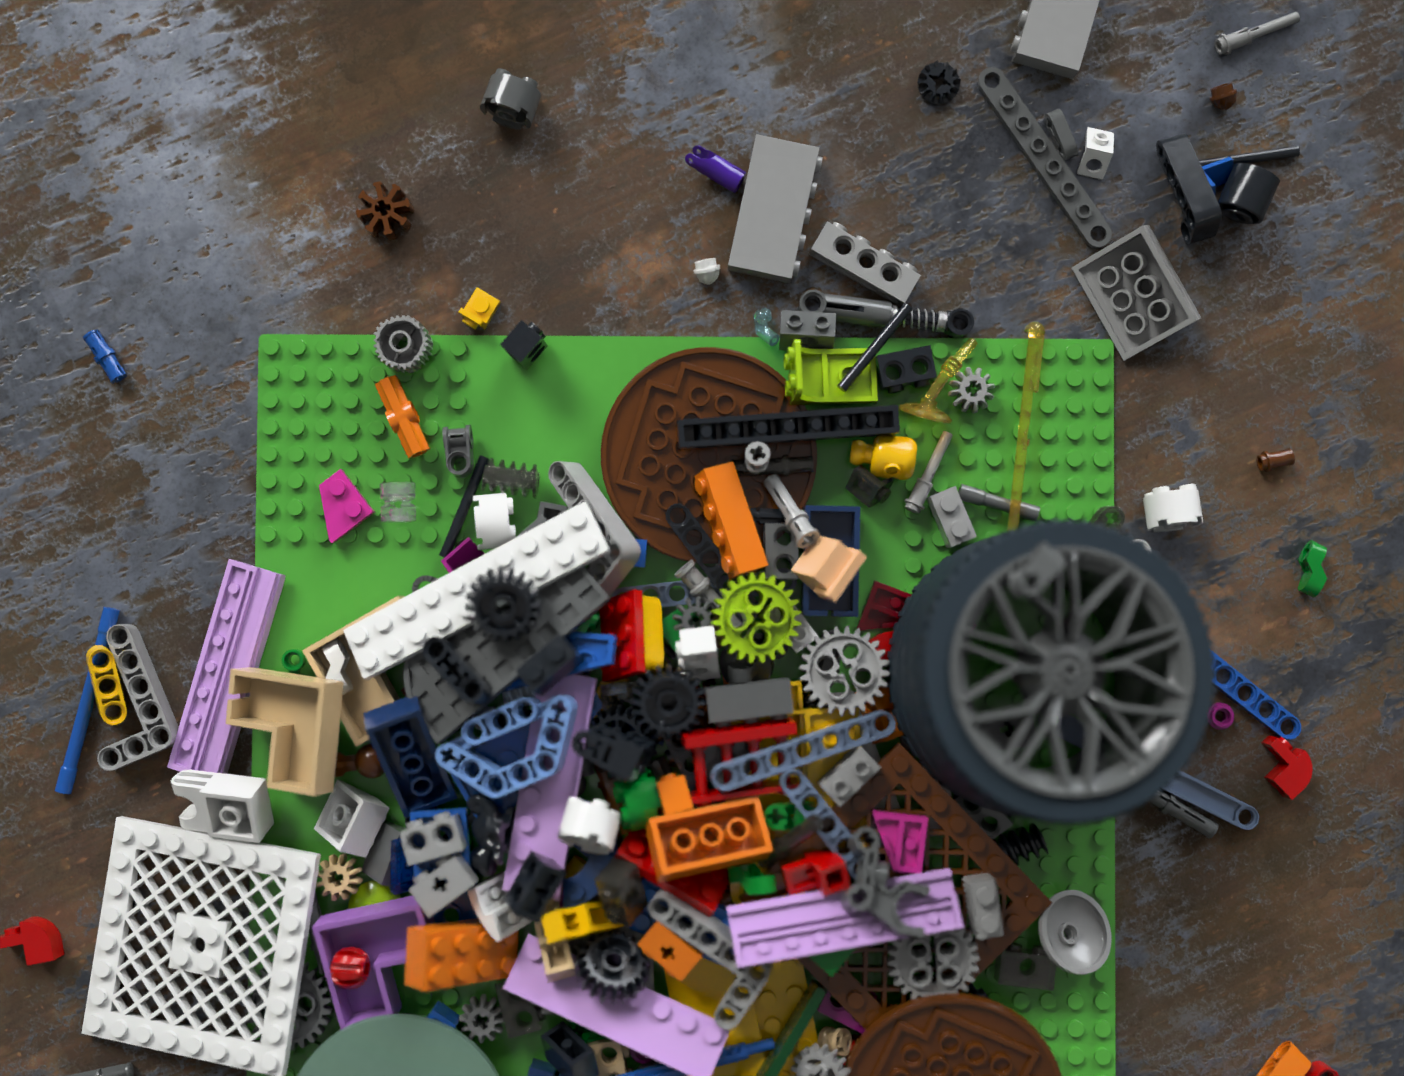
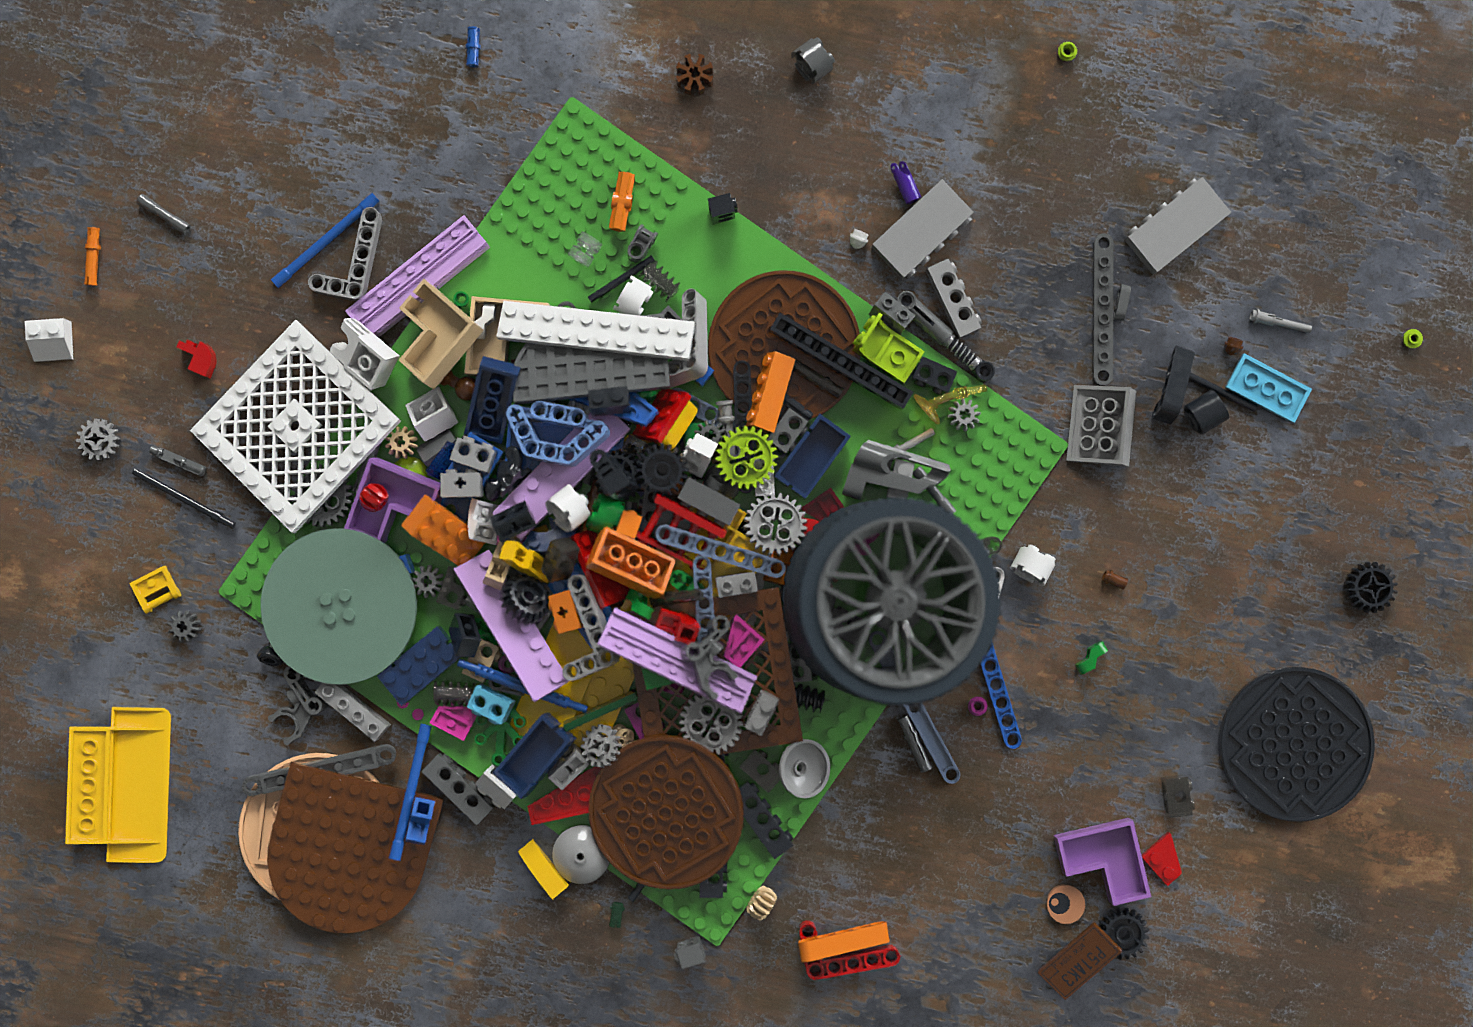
camera: 30 degrees right, 0 degrees up
yellow beam [86,645,127,725] -> none
dark pink wing [319,469,375,544] -> none
light grey brick [374,315,433,373] -> none
black beam [422,637,492,705] -> none
magenta bracket [441,537,485,573] -> none
yellow bracket [458,288,501,330] -> none
black gear [465,566,543,643] -> none
light grey bush [744,442,770,474] -> none
clear light blue arm [753,308,780,346] -> none
light grey pin [764,474,820,548] -> none
light nougat plate [791,536,867,602] -> none
black bar [837,303,913,392] -> none
clear smoke bracket [845,465,894,508] -> none
yellow piece [849,435,917,480] -> none
black gear [917,60,961,104] -> none
clear yellow bar [1007,322,1045,531] -> none
dark grey piece [1008,541,1066,598] -> none
white bracket [1077,127,1114,180] -> none
blue bracket [1202,157,1233,195] -> none
red brick [1261,735,1313,800] -> none
none -> black brick [739,780,794,859]
none -> dark grey panel [842,440,951,500]
none -> medium azure plate [1225,353,1312,423]

